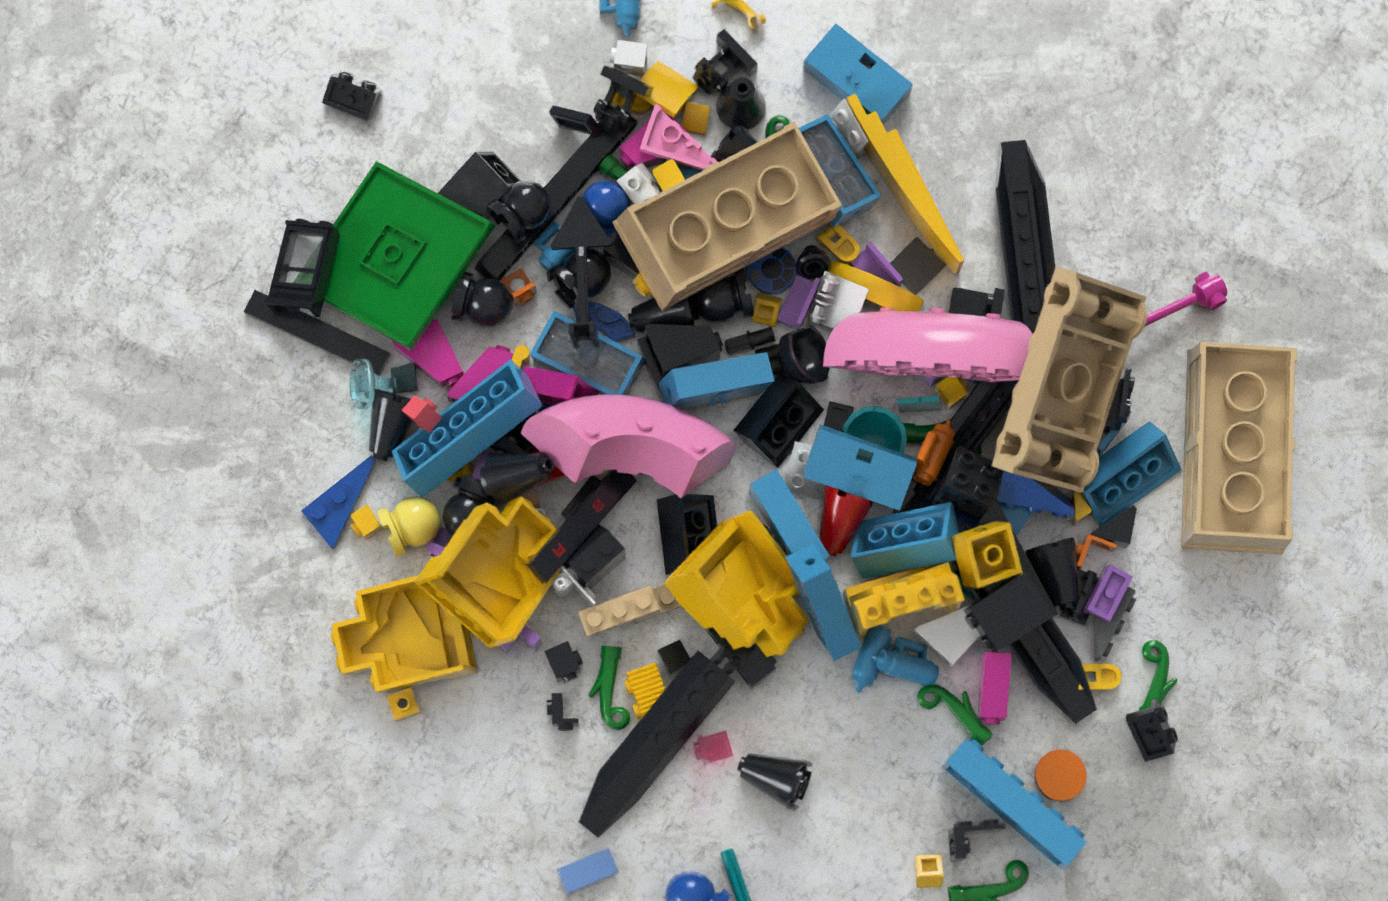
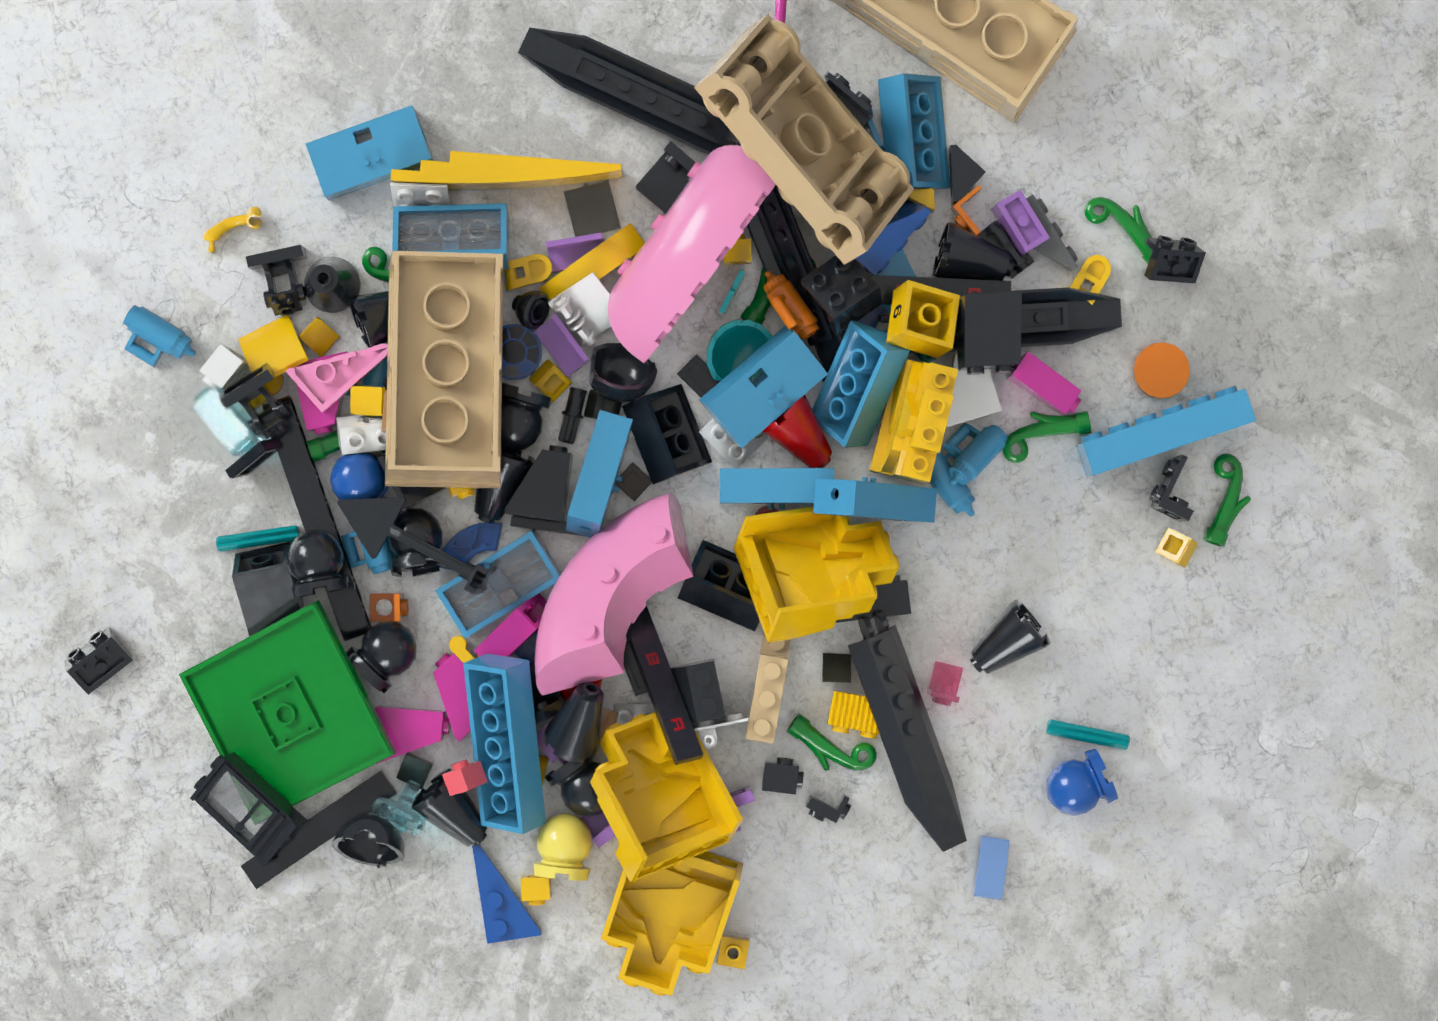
camera: 55 degrees left, 10 degrees up
none -> clear light blue slope [192,388,263,457]
none -> teal axle [216,525,300,552]
none -> black cylinder [332,815,405,868]
none -> dark brown tile [616,462,652,502]

